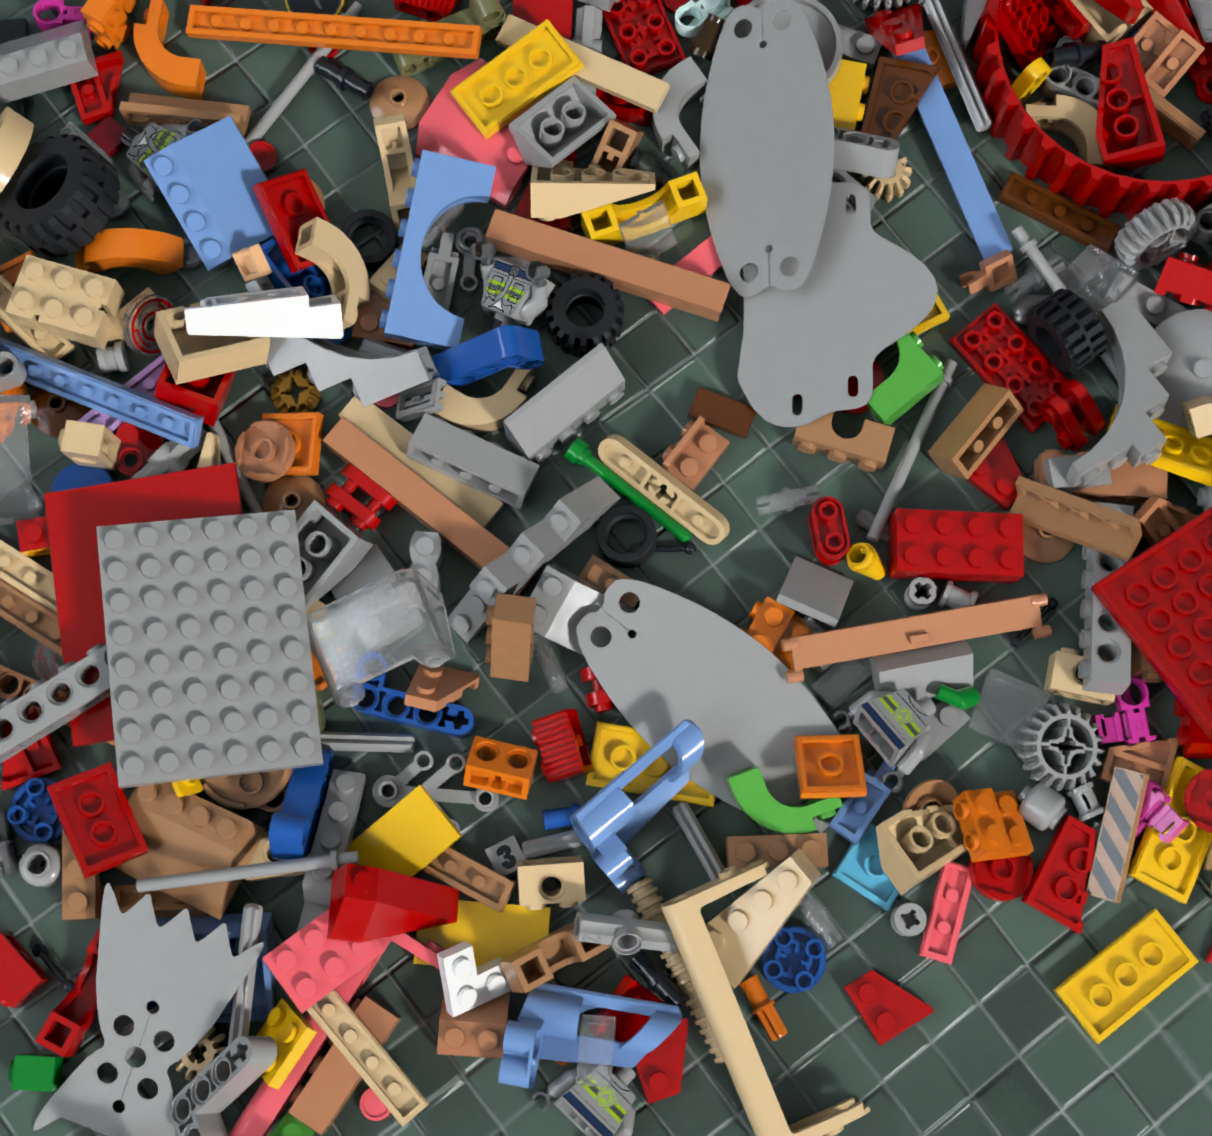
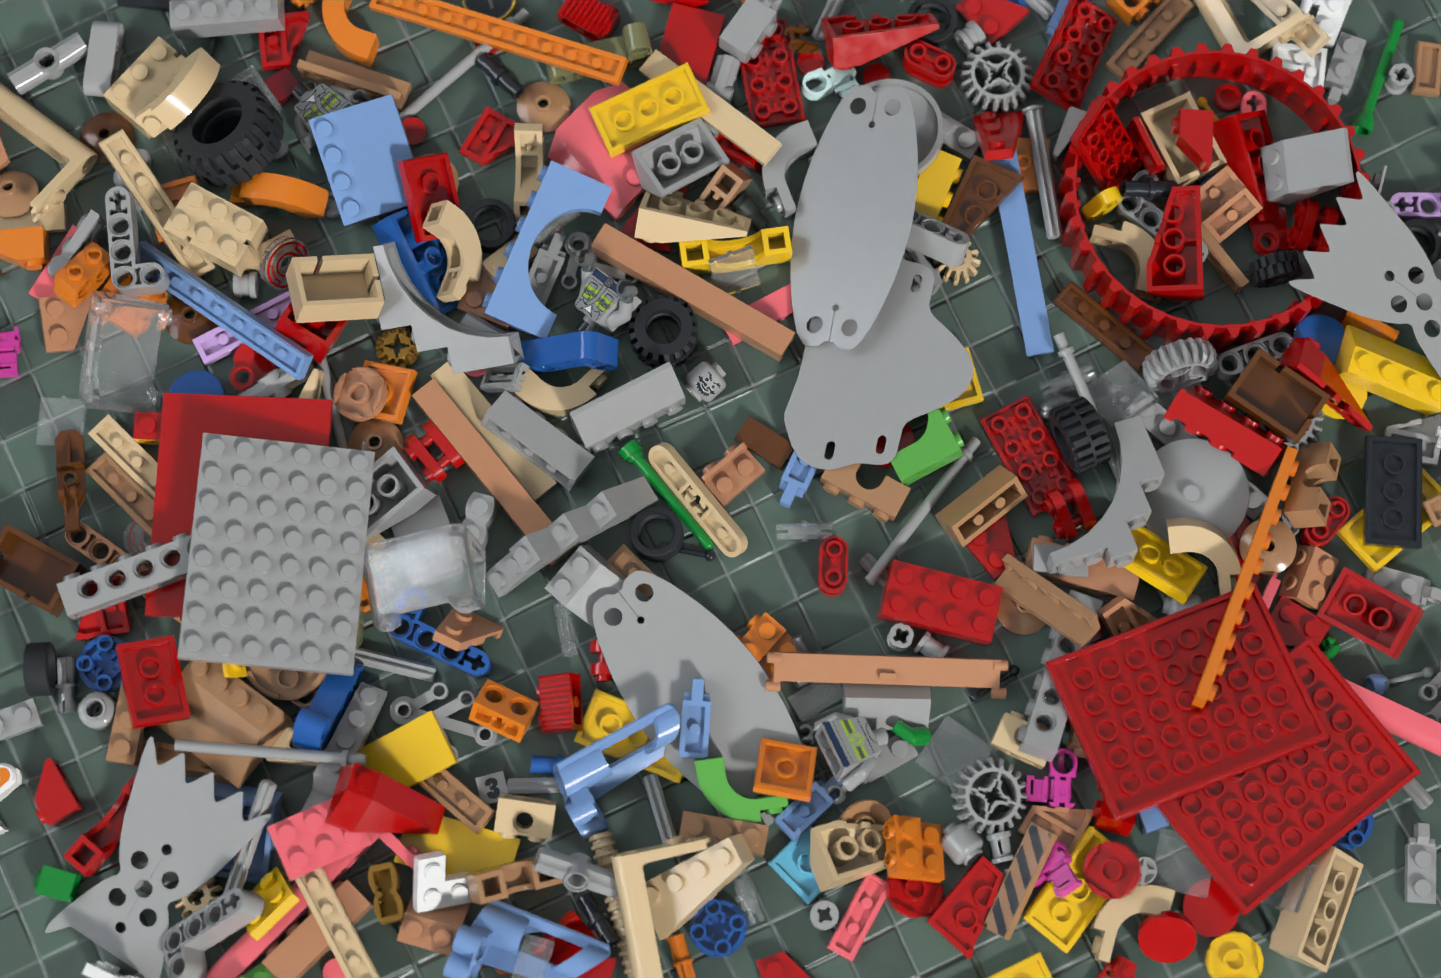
camera: 10 degrees right, 0 degrees up
black hinge [32,944,75,993] -> none
tan brick [58,420,121,471] -> none
white wedge [184,286,344,339] -> none
light nougat tile [232,243,272,282] -> none
medium nougat brick [485,593,536,682] -> none
dark brown cone [689,13,725,61] -> none
light grey tile [776,556,854,627] -> none
yellow cone [846,543,887,580] -> none
nougat plate [959,250,1018,294] -> none
none -> pearl gold brick [368,862,407,925]
none -> red wing [459,106,517,167]
none -> medium blue hinge [679,677,711,759]
none -> light grey head [685,361,726,402]
none -> medium blue hinge [779,442,829,509]

